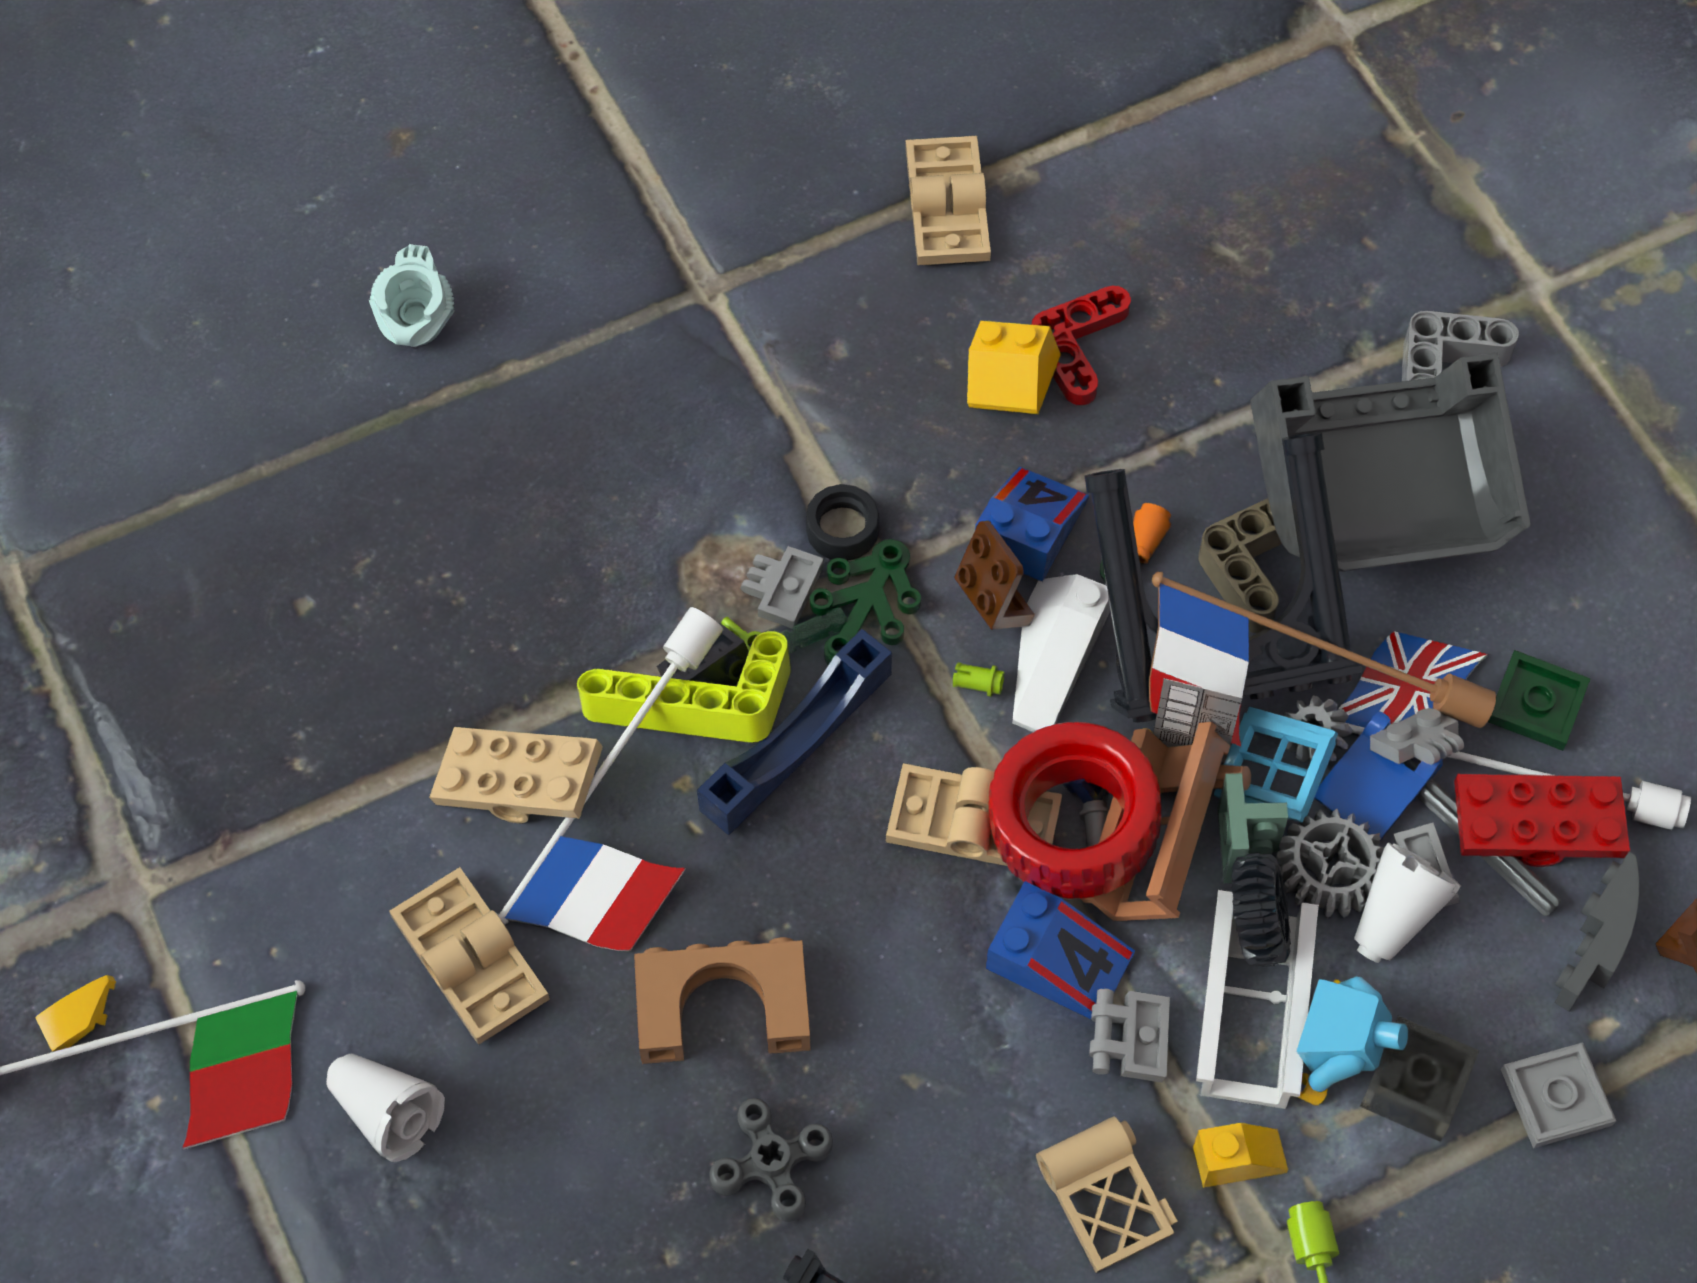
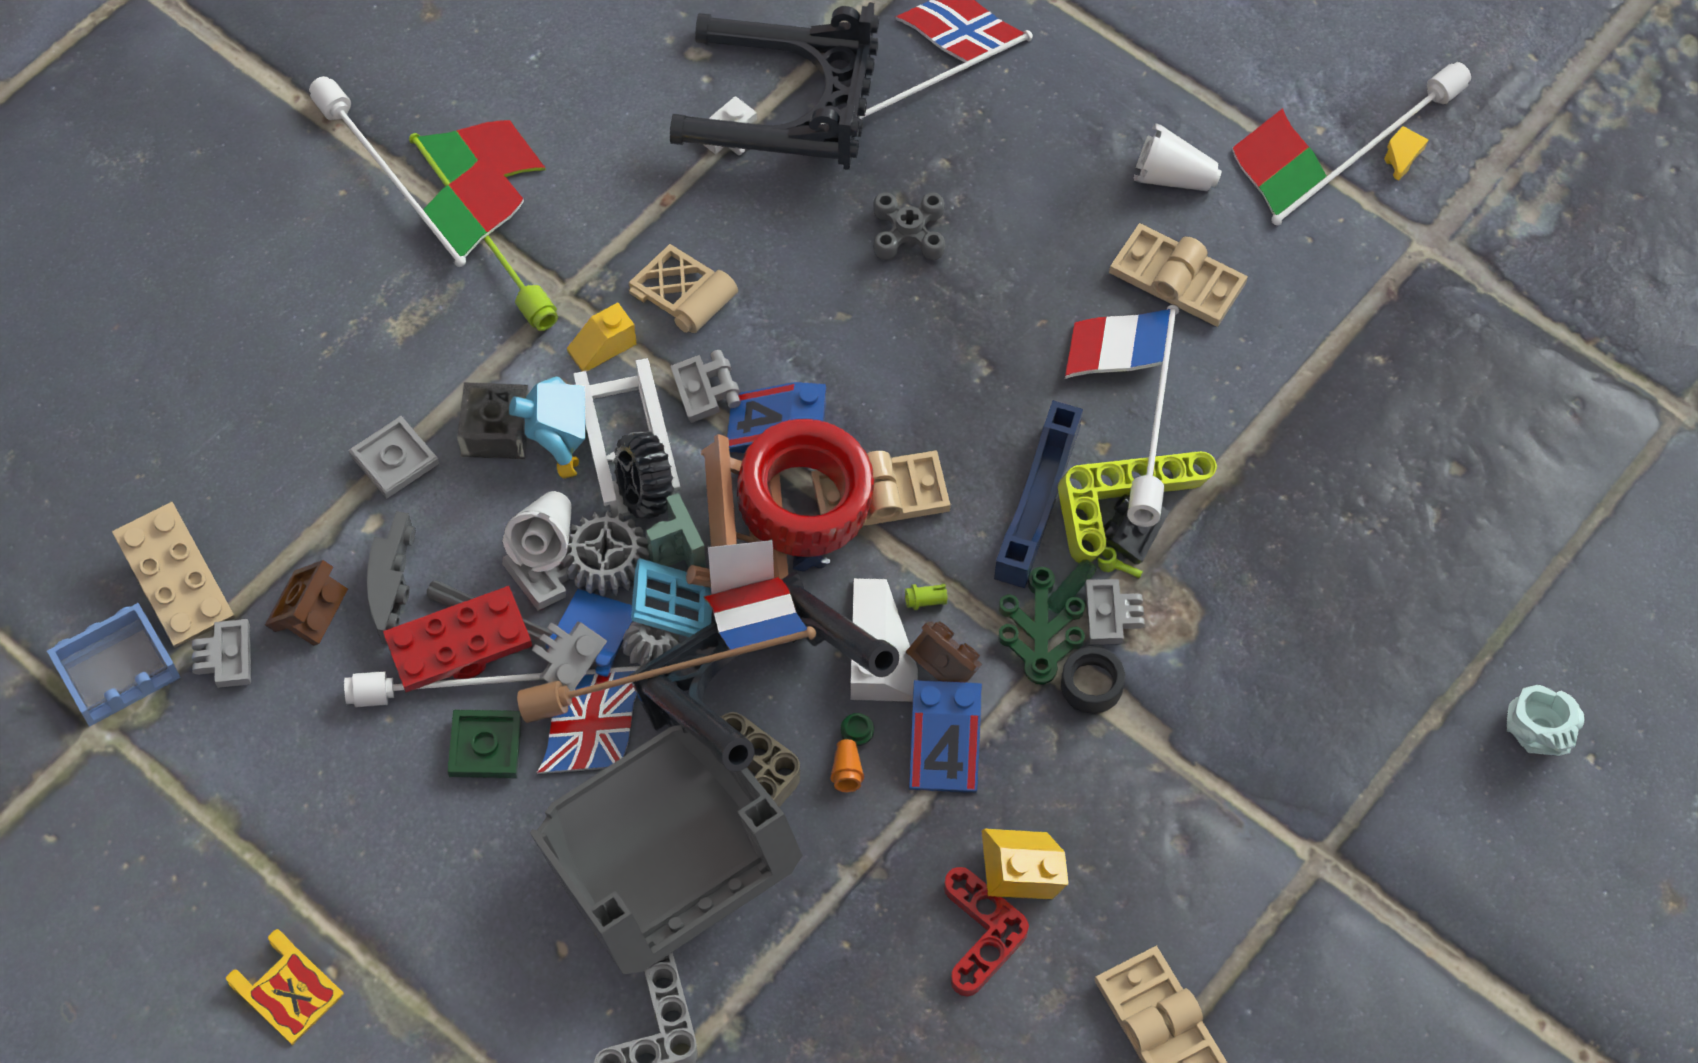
camera: 155 degrees right, 0 degrees up
tan plate [429,727,603,823] -> none
medium nougat arch [634,937,811,1064] -> none

